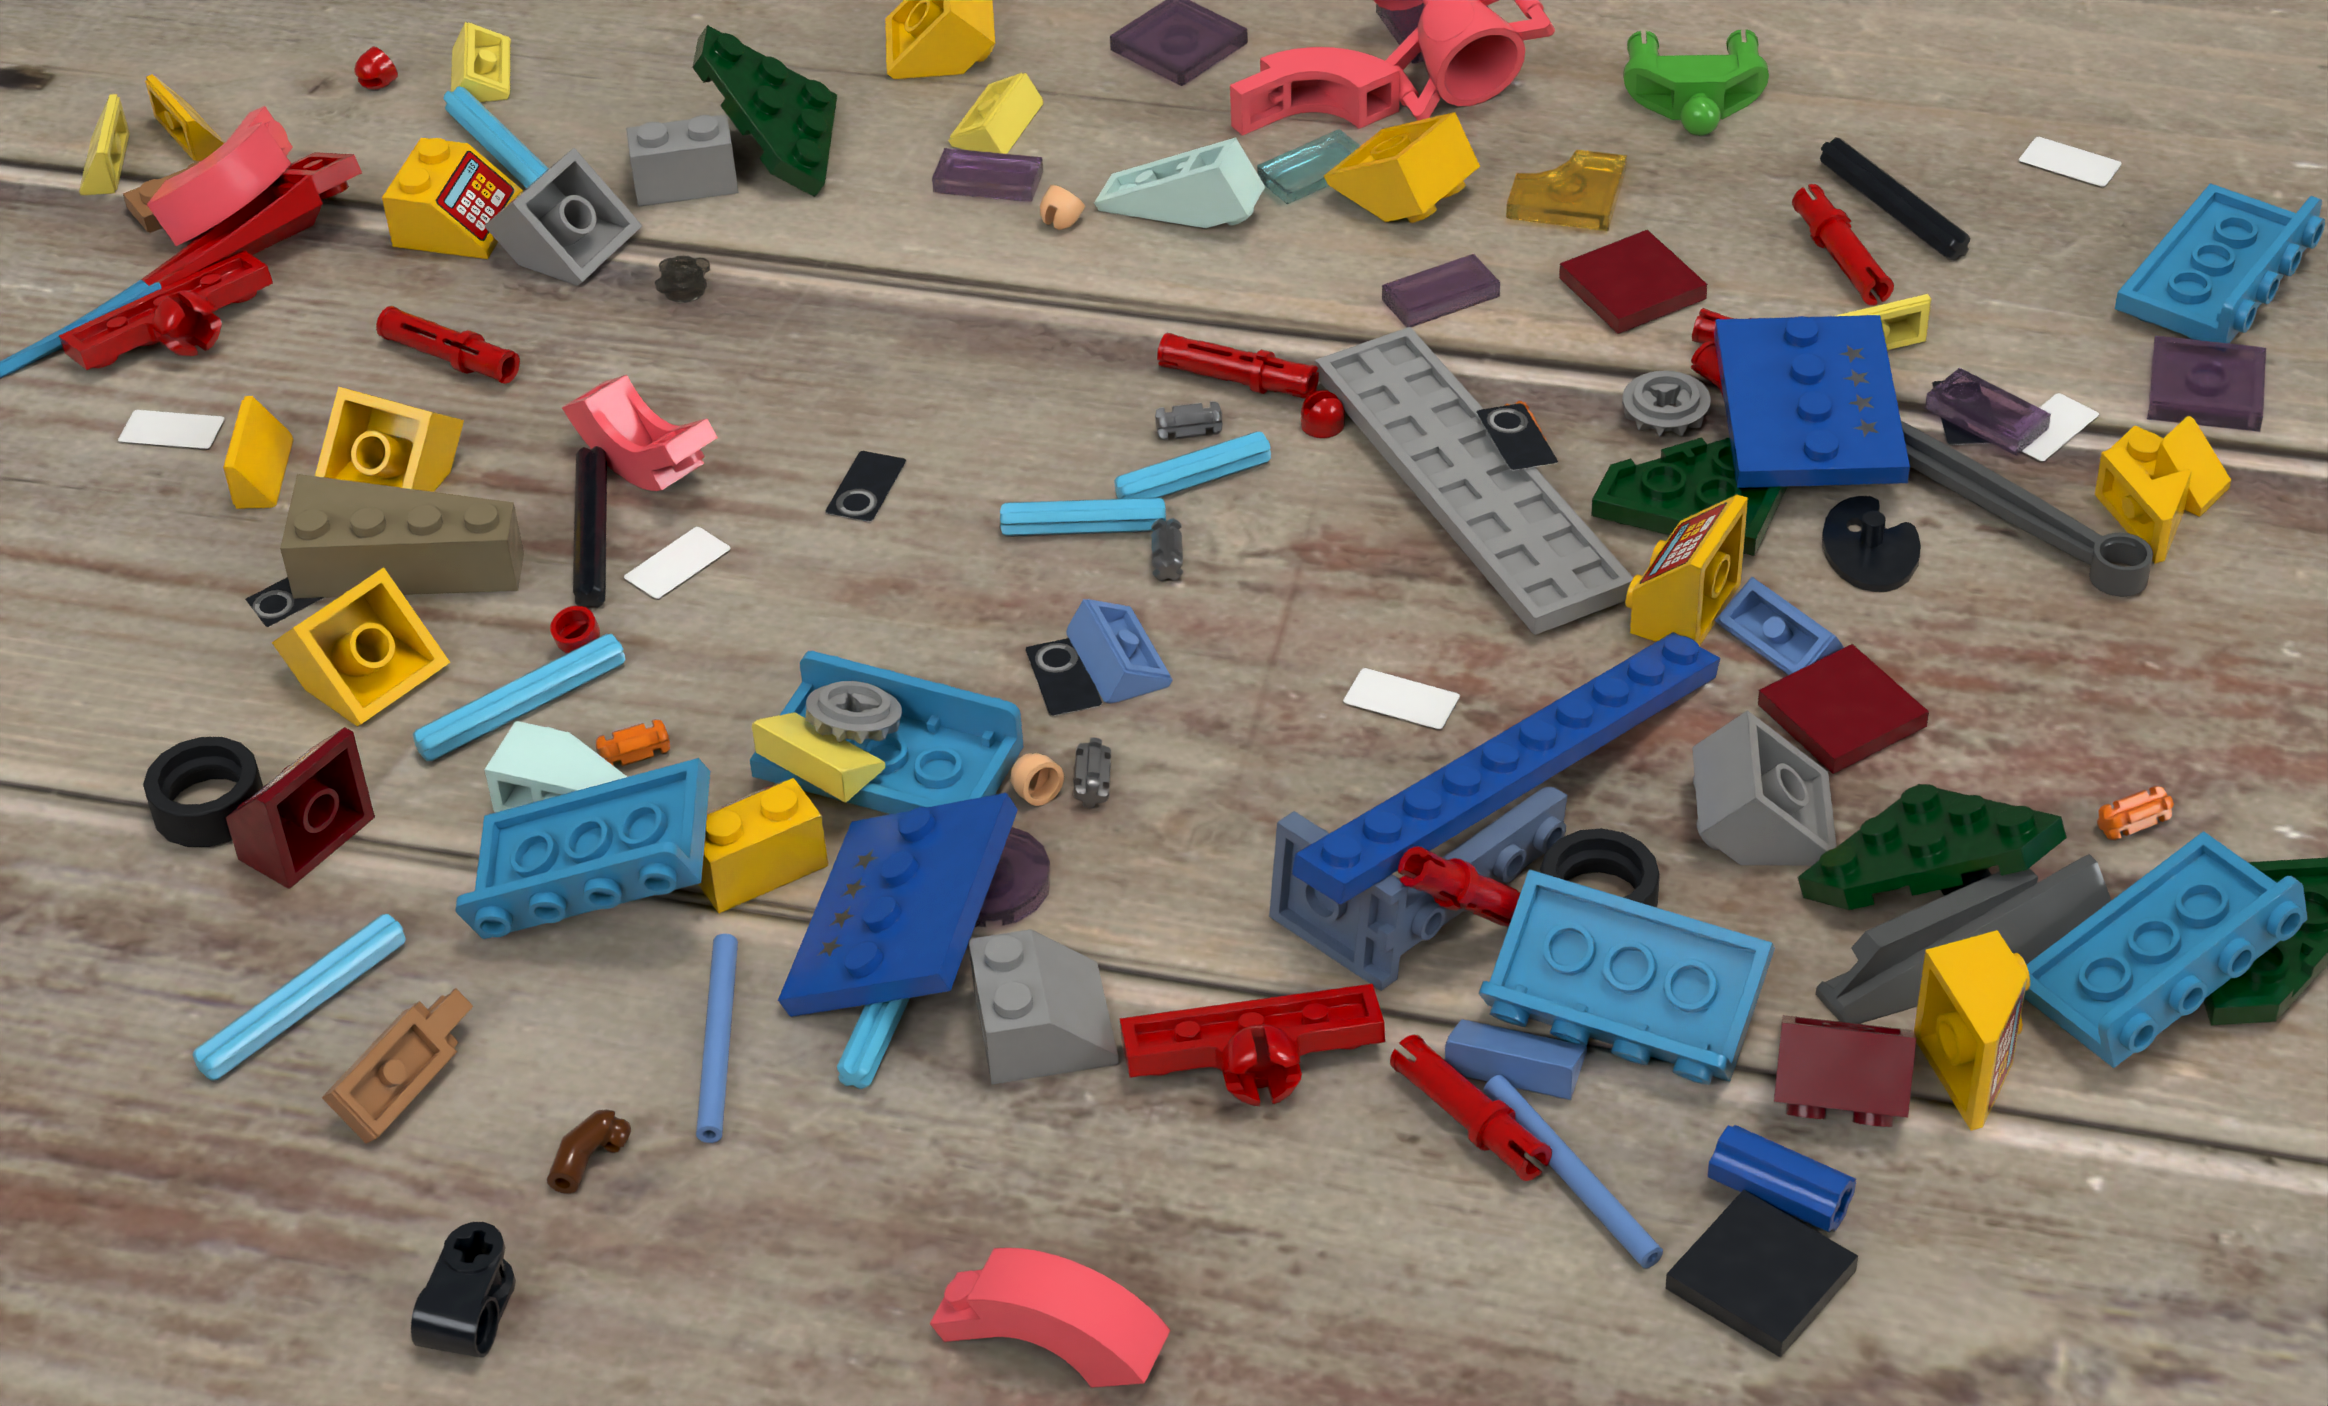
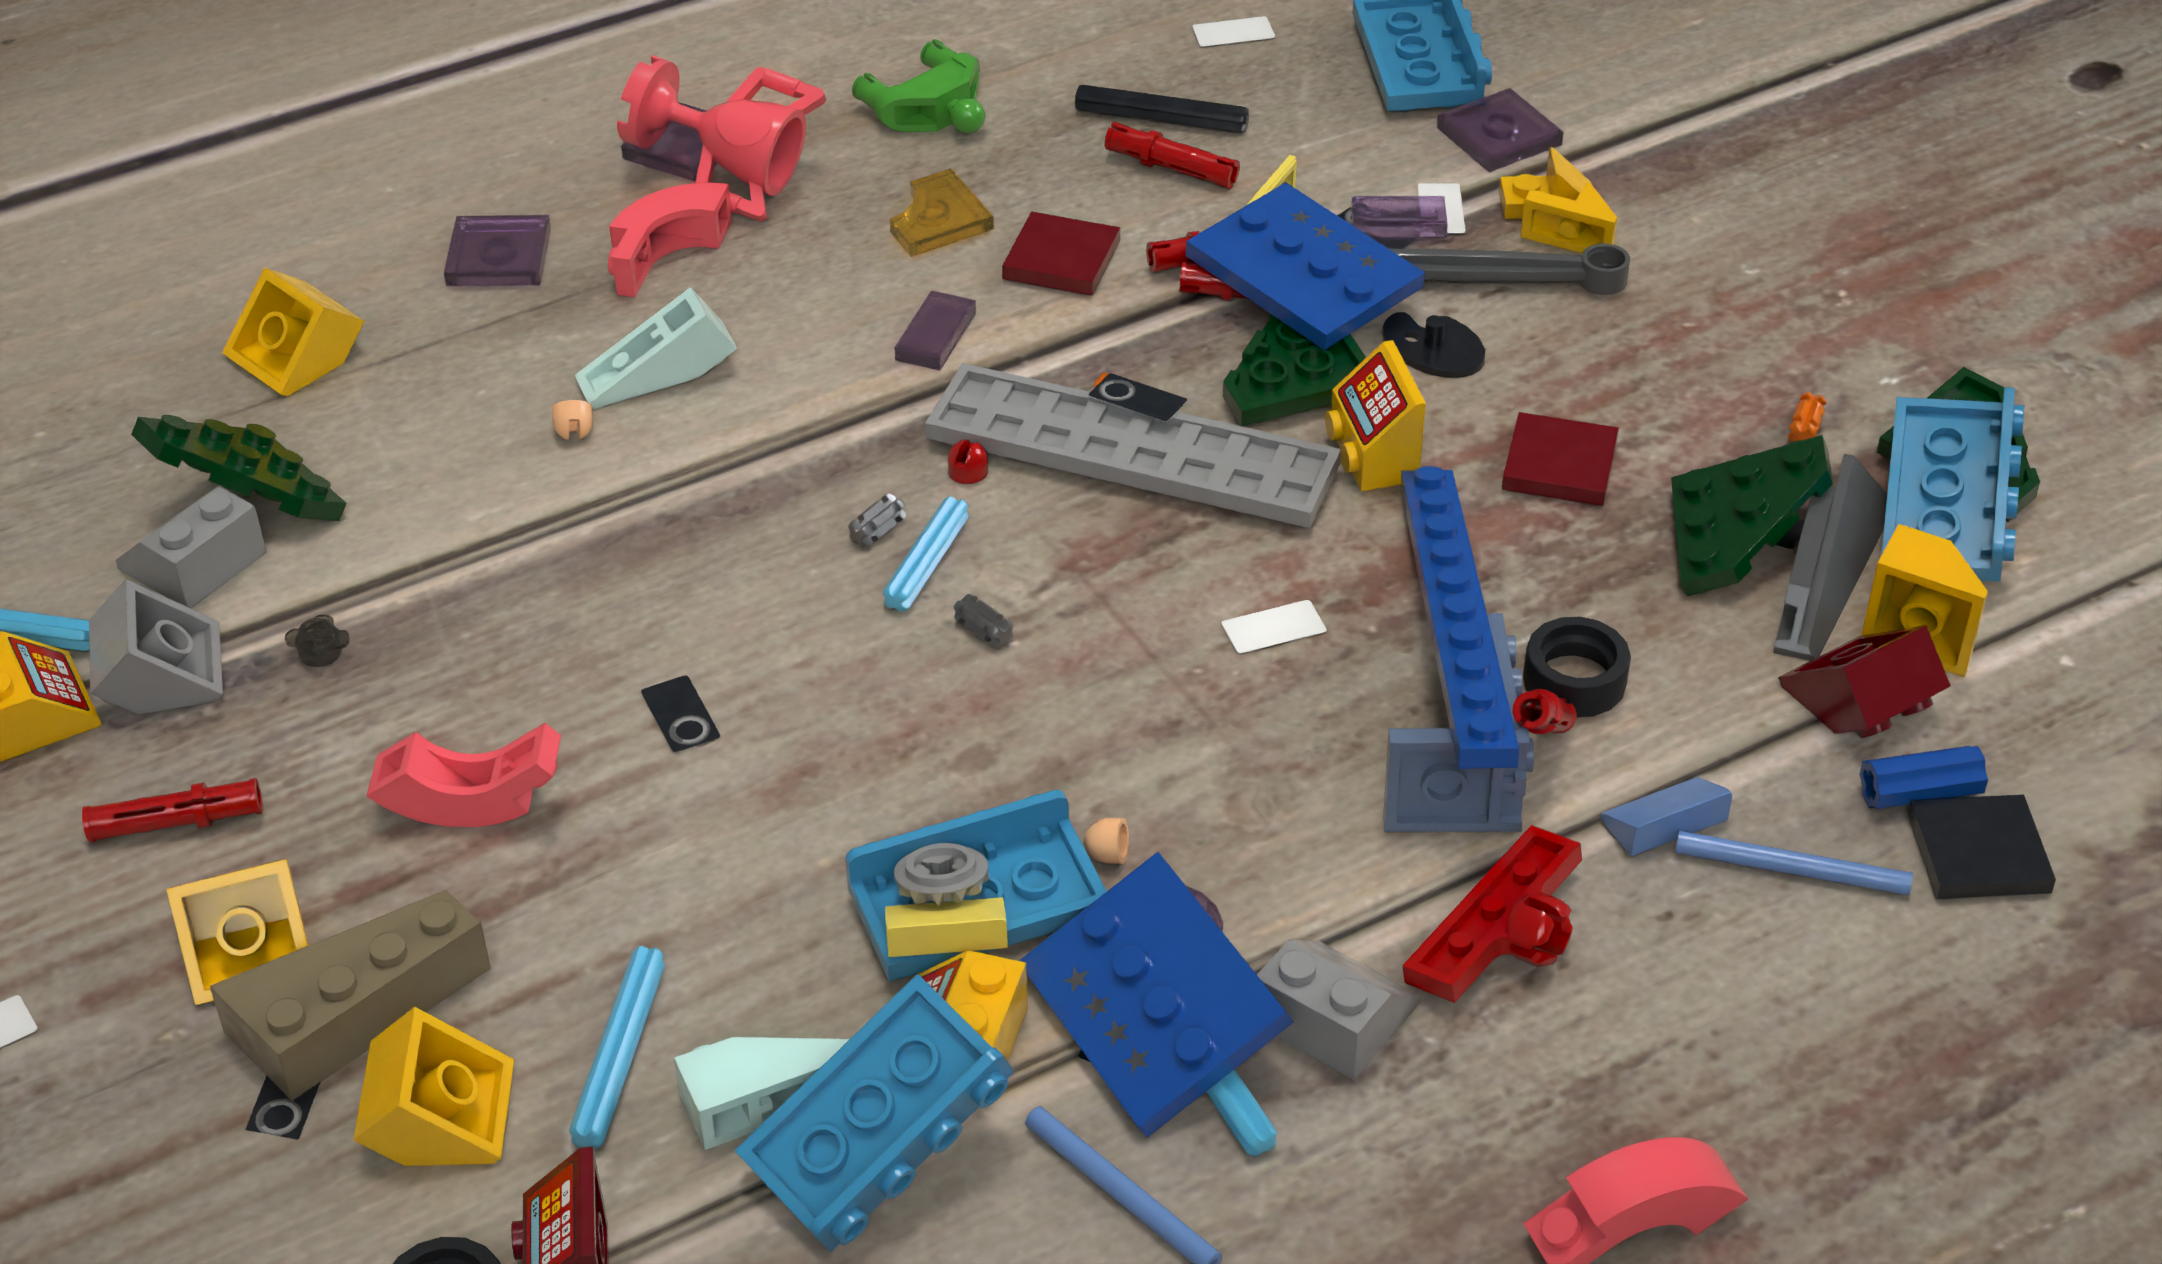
camera: 45 degrees left, 0 degrees up
yellow slope [223,396,293,509] -> none
red hinge [550,606,600,654] -> none
black axle [573,446,607,608] -> none
orange piece [595,719,670,766] -> none
white sticker [624,527,731,599] -> none
clear purple tile [932,148,1043,202] -> none
light yellow slope [948,73,1043,156] -> none
medium azure axle [1000,497,1166,536] -> none
black sticker [1026,638,1102,716] -> none
medium blue slope [1066,599,1173,703] -> none
flat silver piece [1073,738,1111,808] -> none
red pin [1157,332,1319,399] -> none
clear light blue tile [1257,129,1360,204] -> none
yellow slope [1324,112,1480,223] -> none
red pin [1390,1034,1552,1181] -> none
dark azure bracket [1478,869,1775,1085] -> none
light grey gear [1622,371,1711,437] -> none
light grey slope [1692,710,1837,865] -> none
medium blue slope [1714,577,1845,675] -> none

